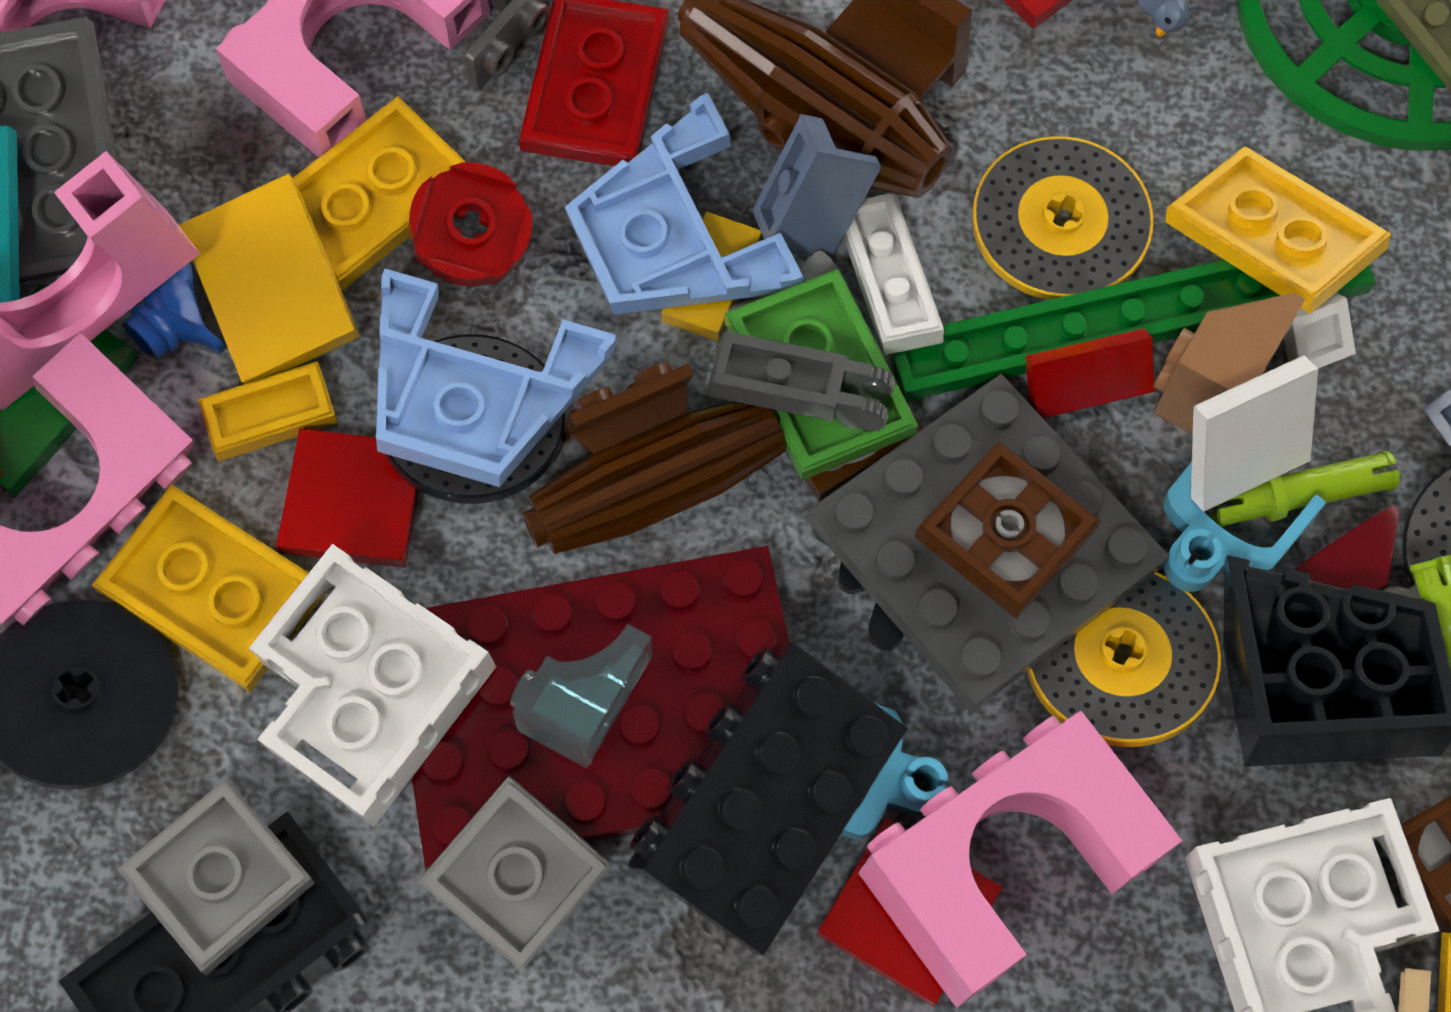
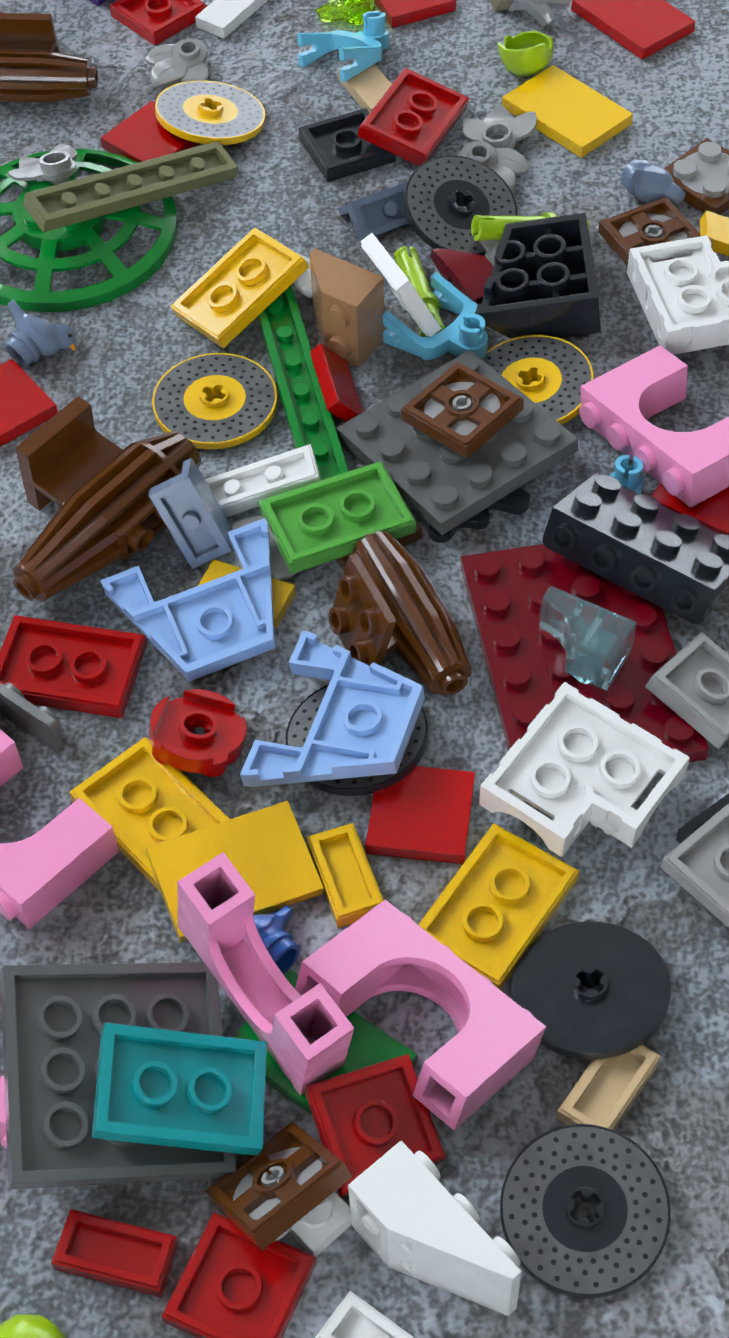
camera: 85 degrees left, 15 degrees down
dark grey hinge [708,331,895,432] -> none

